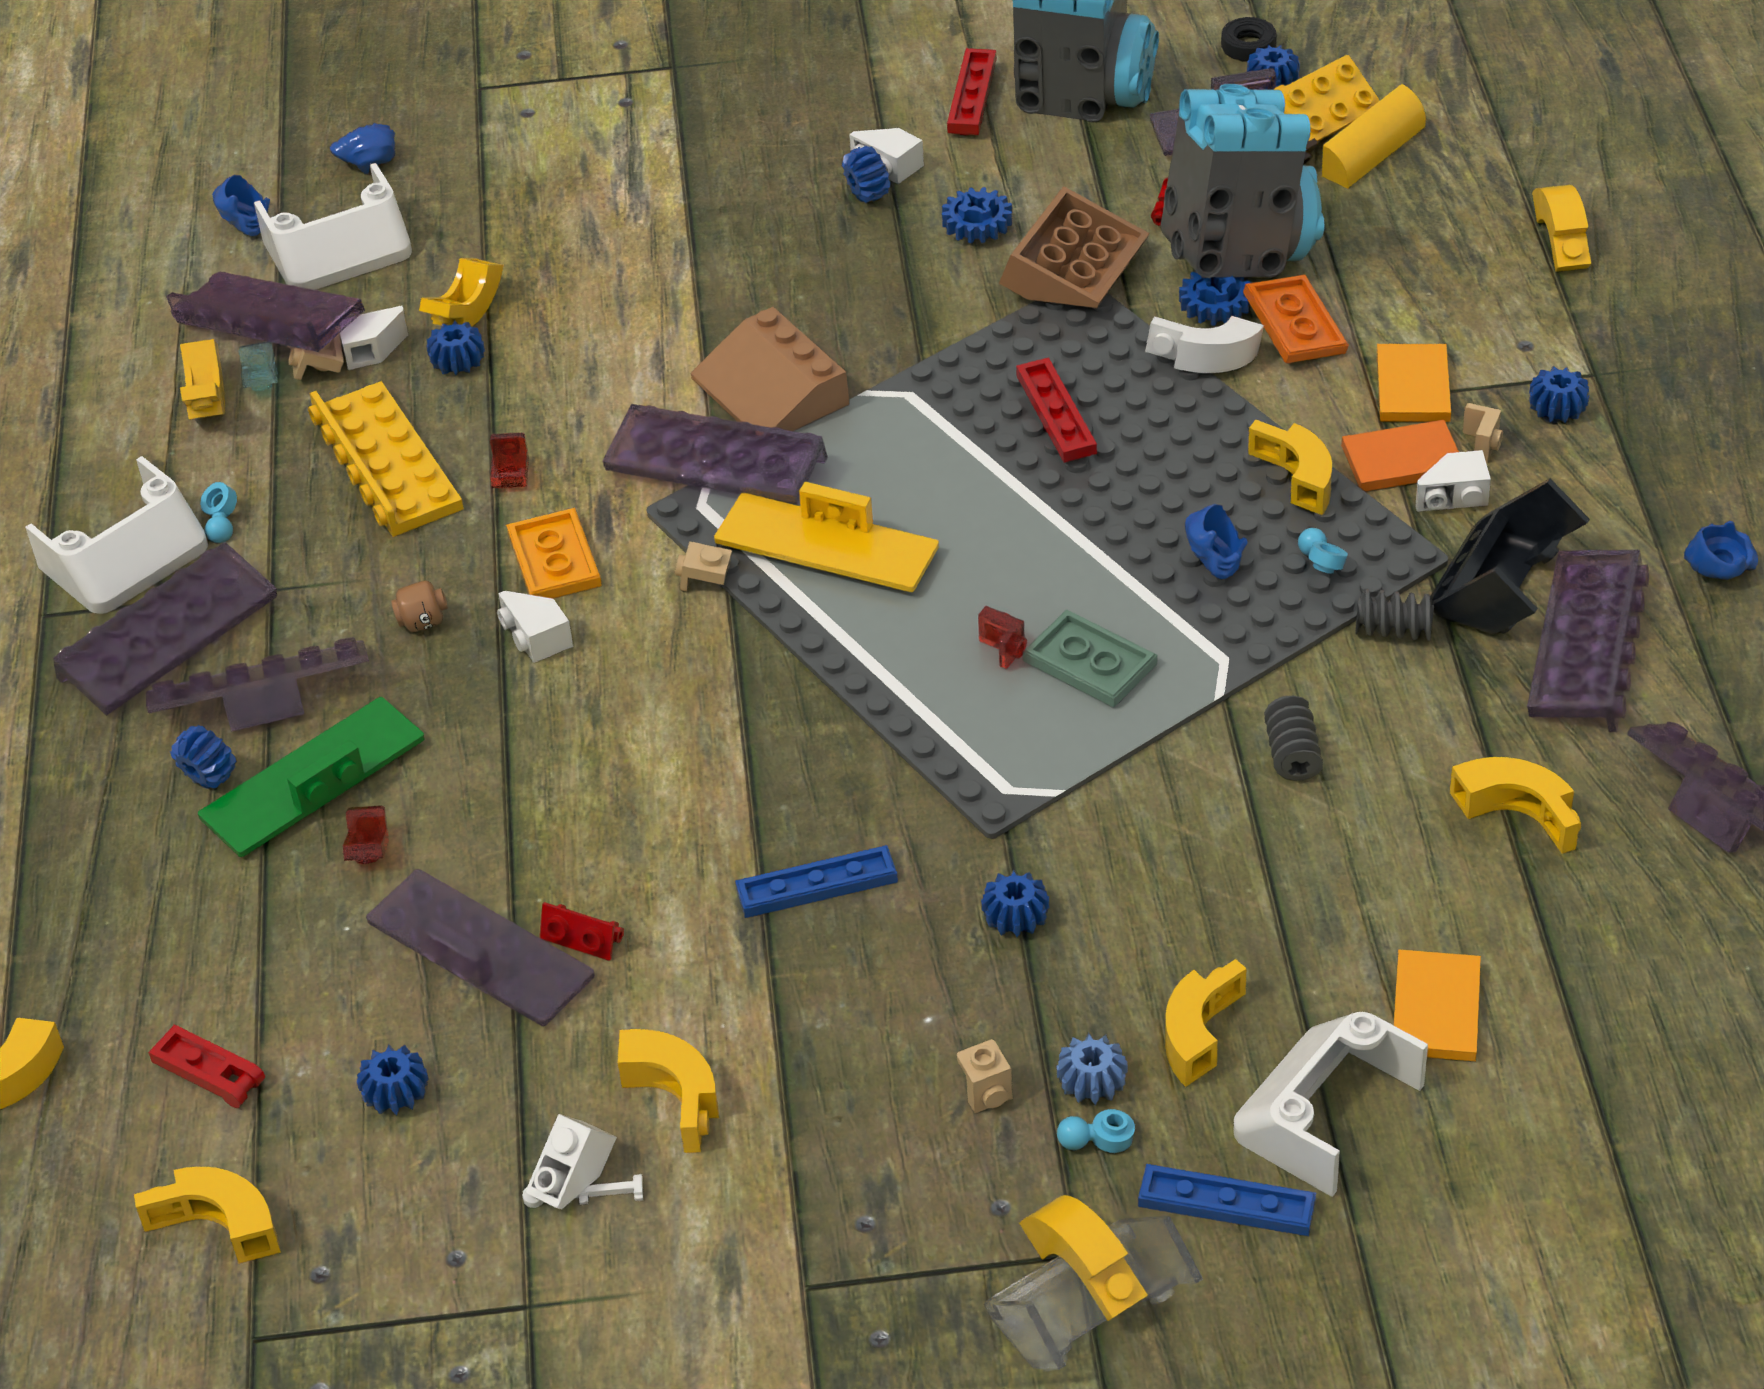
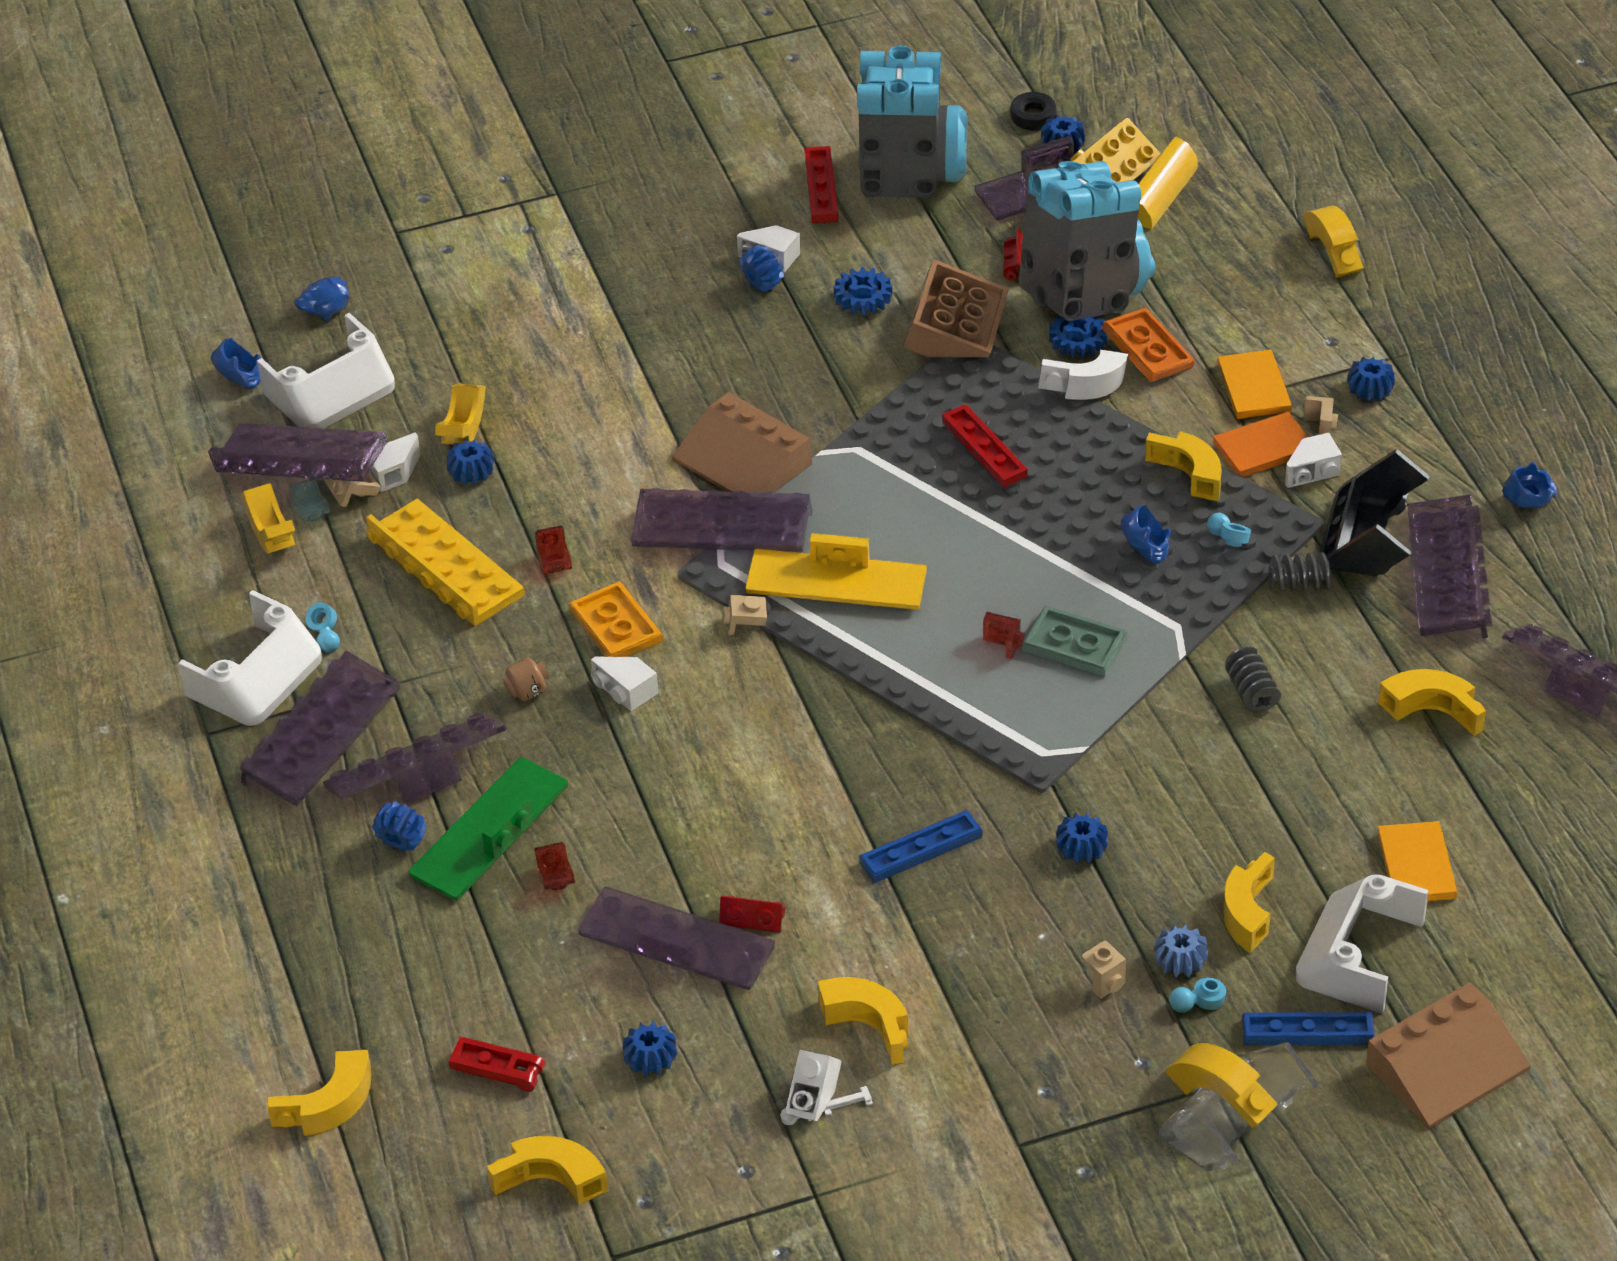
camera: 15 degrees left, 0 degrees up
none -> medium nougat slope [1366,982,1531,1129]

